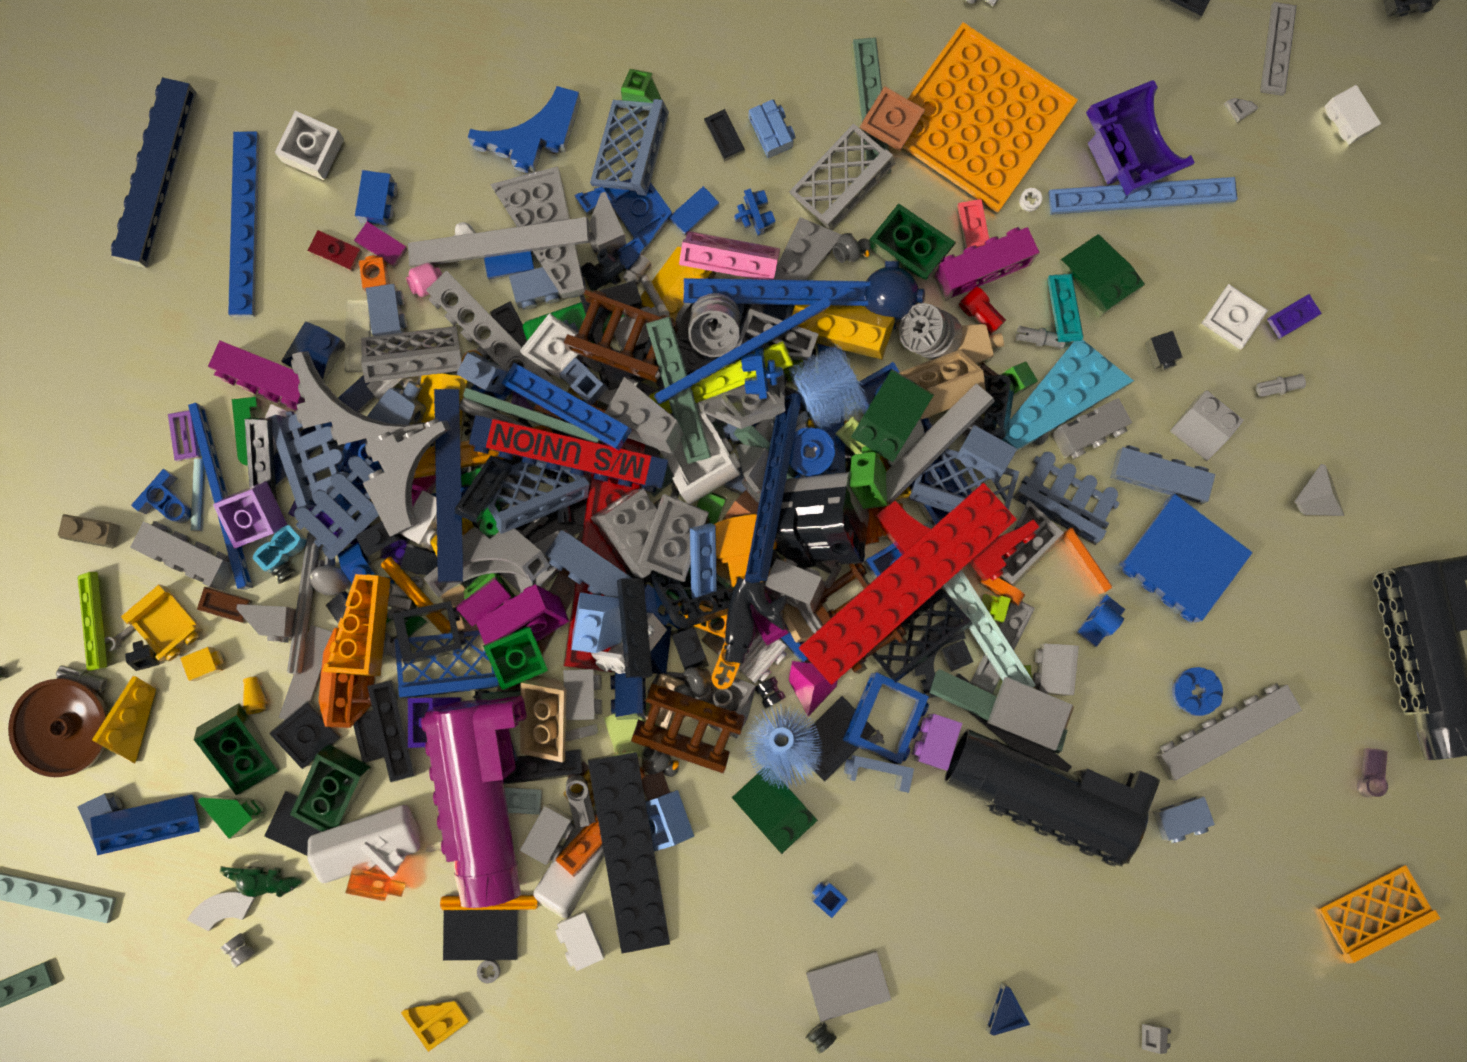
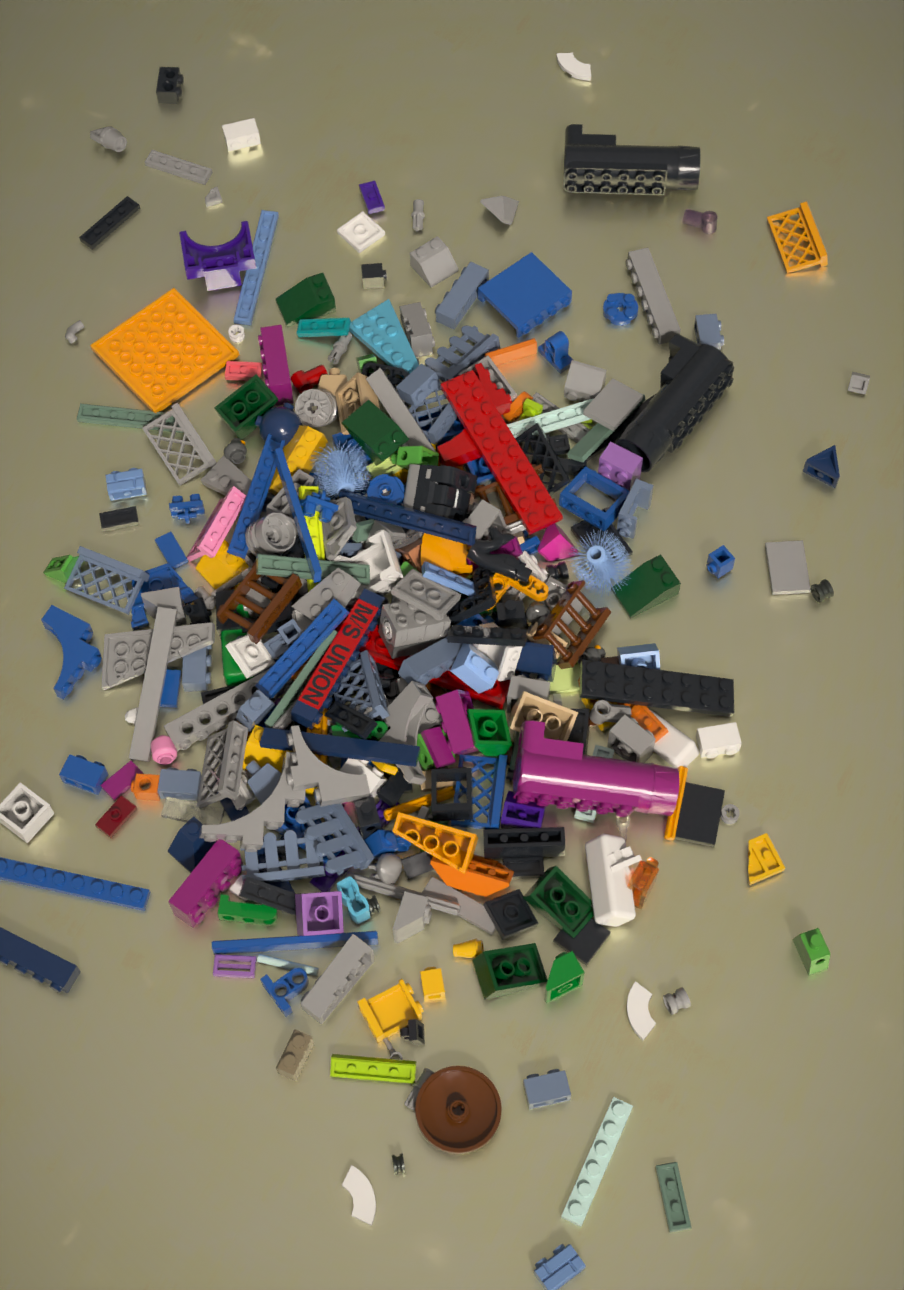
camera: 70 degrees left, 20 degrees down
blue panel [90,795,200,856] -> none
yellow wing [92,676,156,764] -> none
reddish brown tile [197,587,252,623] -> none
dark green animal [219,866,302,898] -> none
nougat plate [860,86,925,151] -> none

